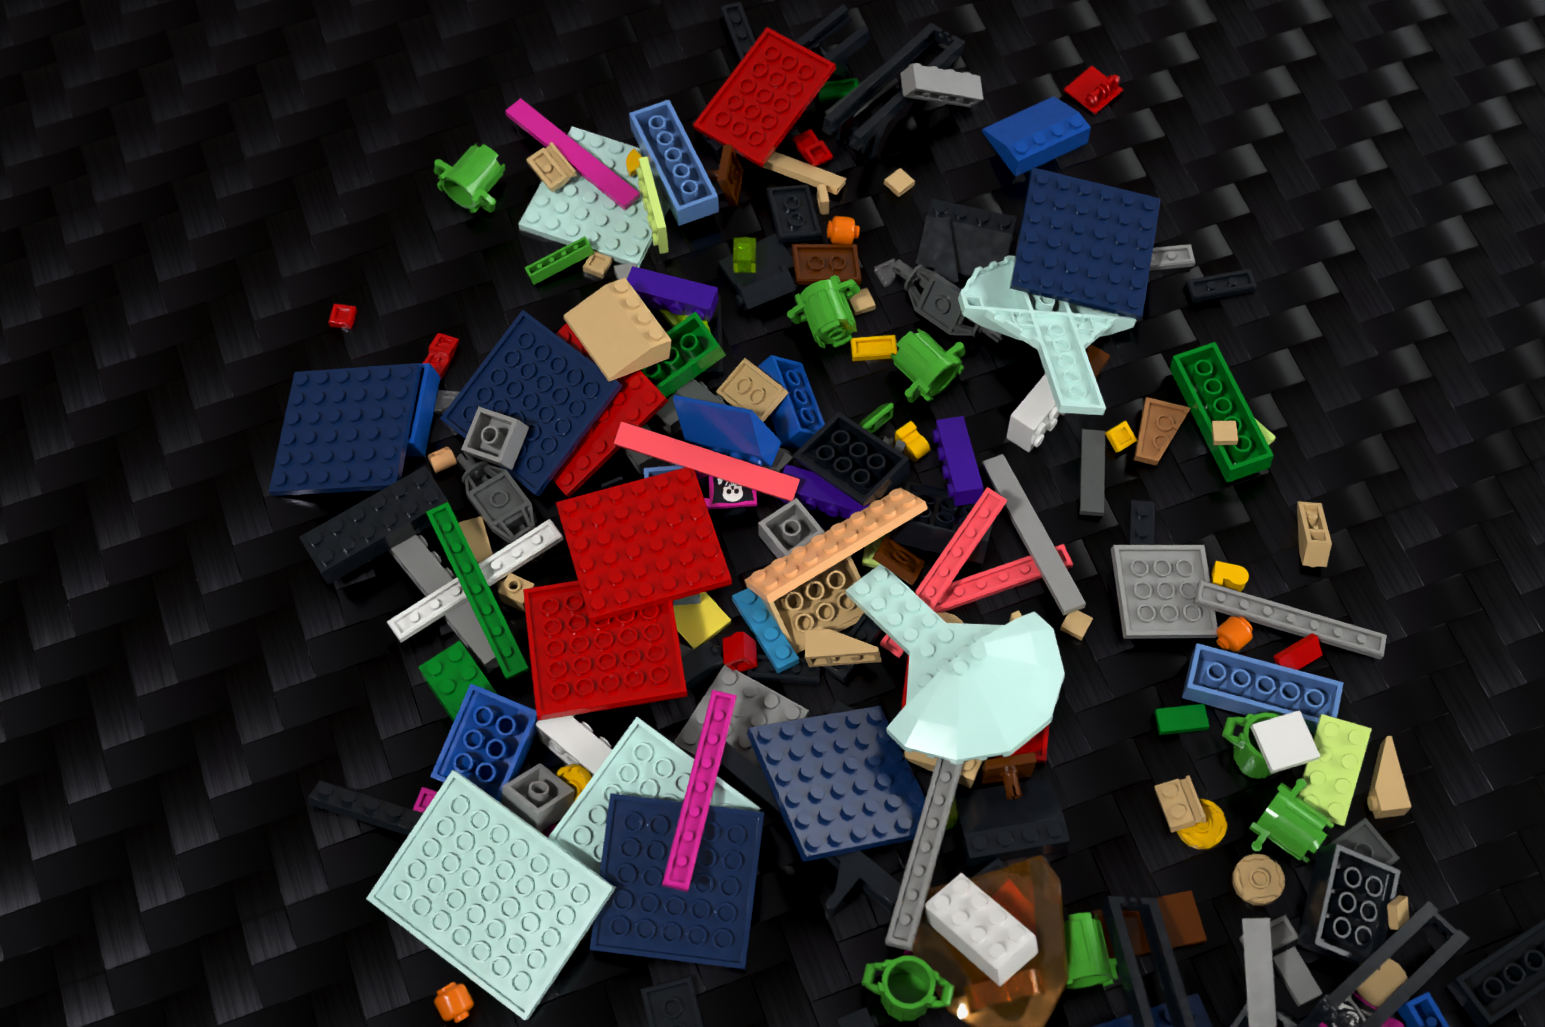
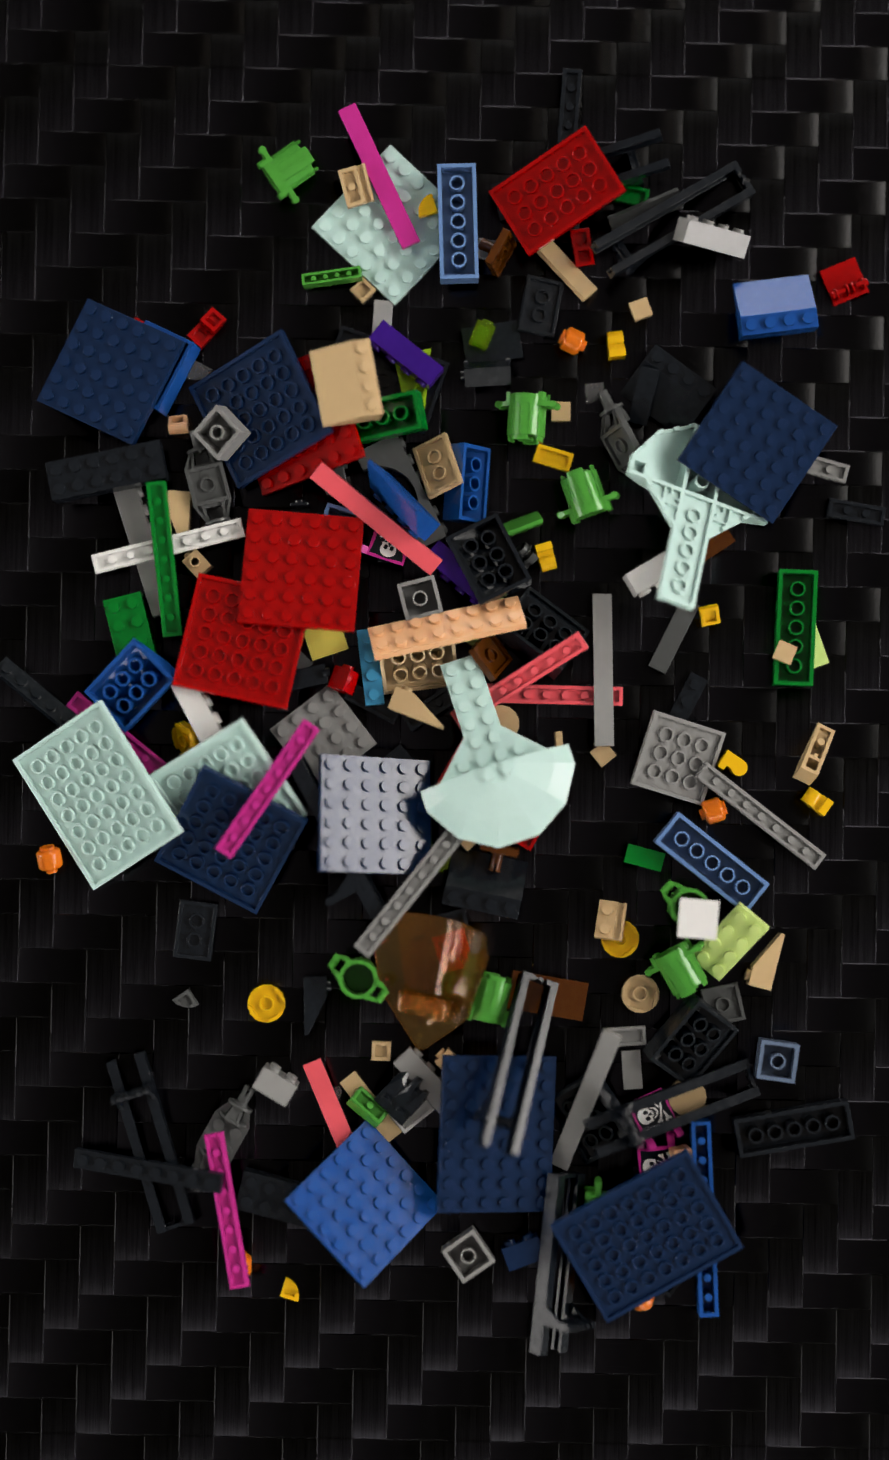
camera: 15 degrees right, 25 degrees up
red tile [328,304,357,329] -> none
light grey brick [501,763,575,832] -> none
yellowish green plate [636,157,669,254] -> none
reddish brown tile [791,244,862,285] -> none
tan tile [817,184,829,215] -> none
white brick [924,873,1038,986] -> none
dark purple brick [932,416,983,506] -> none
medium nougat wing [1134,397,1191,465] -> none
red tile [1273,633,1322,670] -> none
tan tile [1387,895,1409,930] -> none
none -> yellow leg [606,330,626,361]
none -> sand blue brick [753,1037,800,1084]
none -> yellow leg [801,787,834,816]

